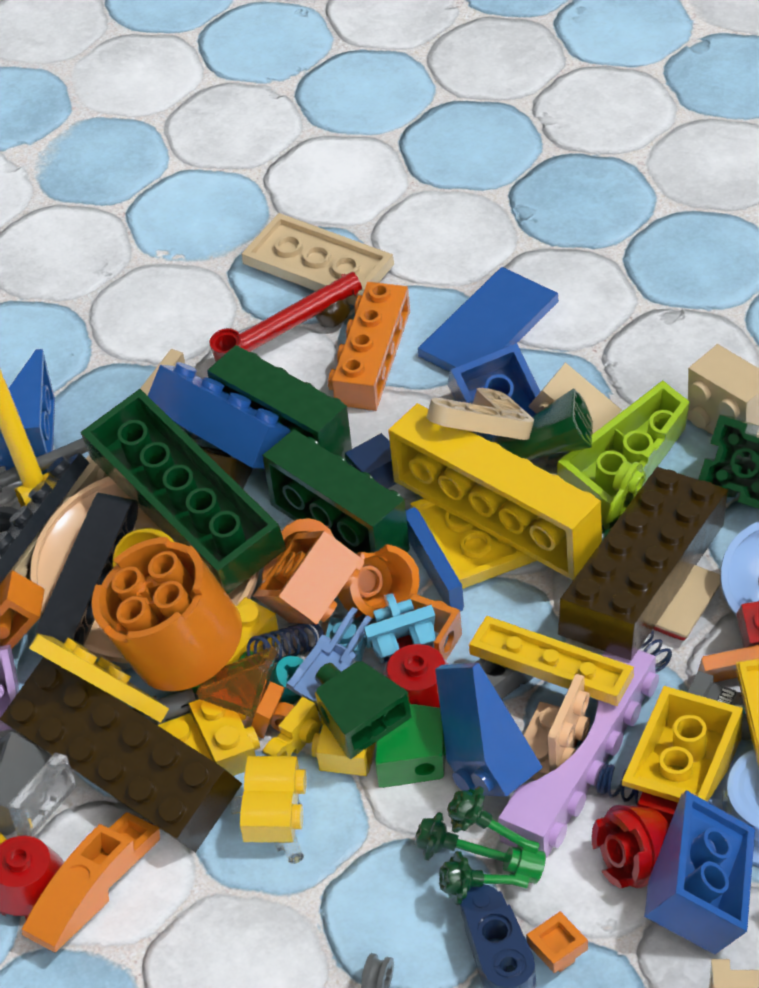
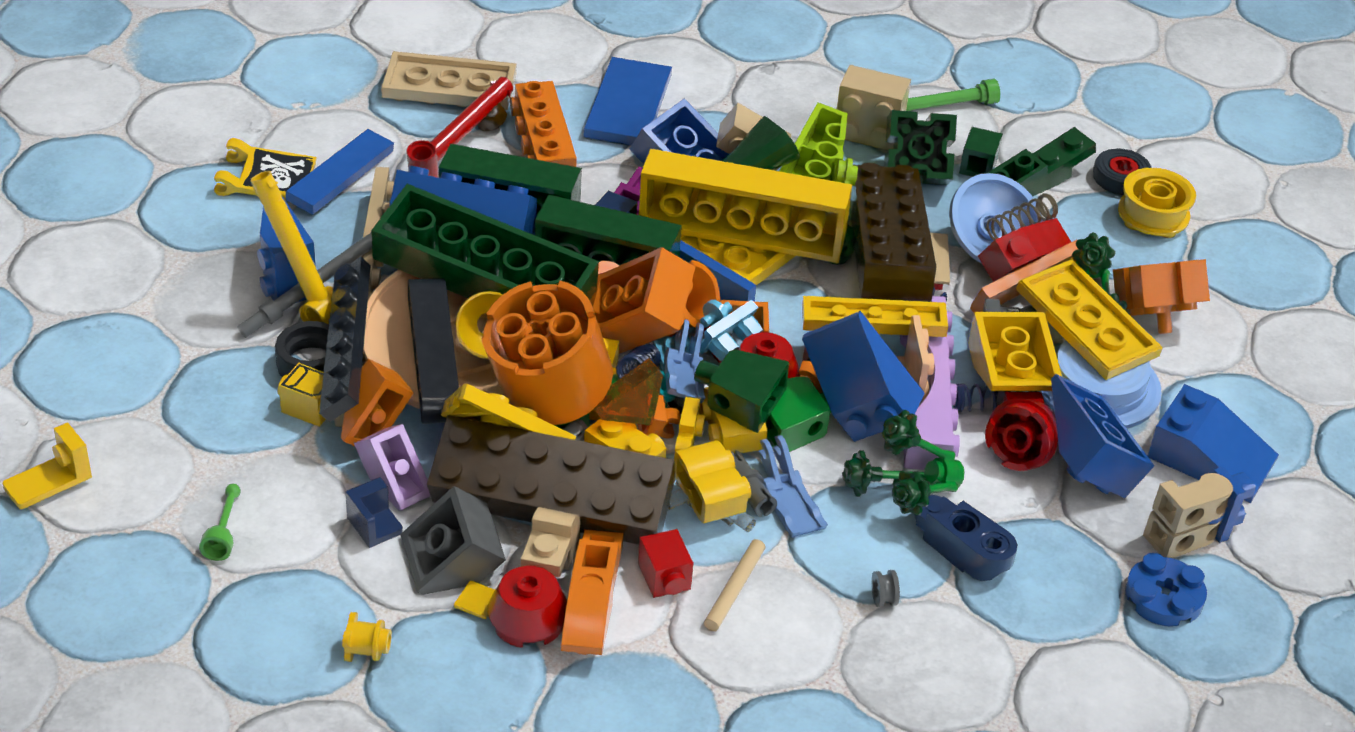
camera: 35 degrees left, 5 degrees down
clear plate [7,753,77,836] -> none
tan beam [426,388,534,440] -> none
orange tile [526,911,588,973] -> none
none -> flag [214,138,317,200]
none -> blue tile [286,129,394,215]
none -> tan brick [521,507,580,578]
none -> red brick [638,529,694,598]
none -> tan bar [704,539,766,631]
none -> dark grey pin [731,450,777,517]
none -> medium blue arm [758,435,828,538]

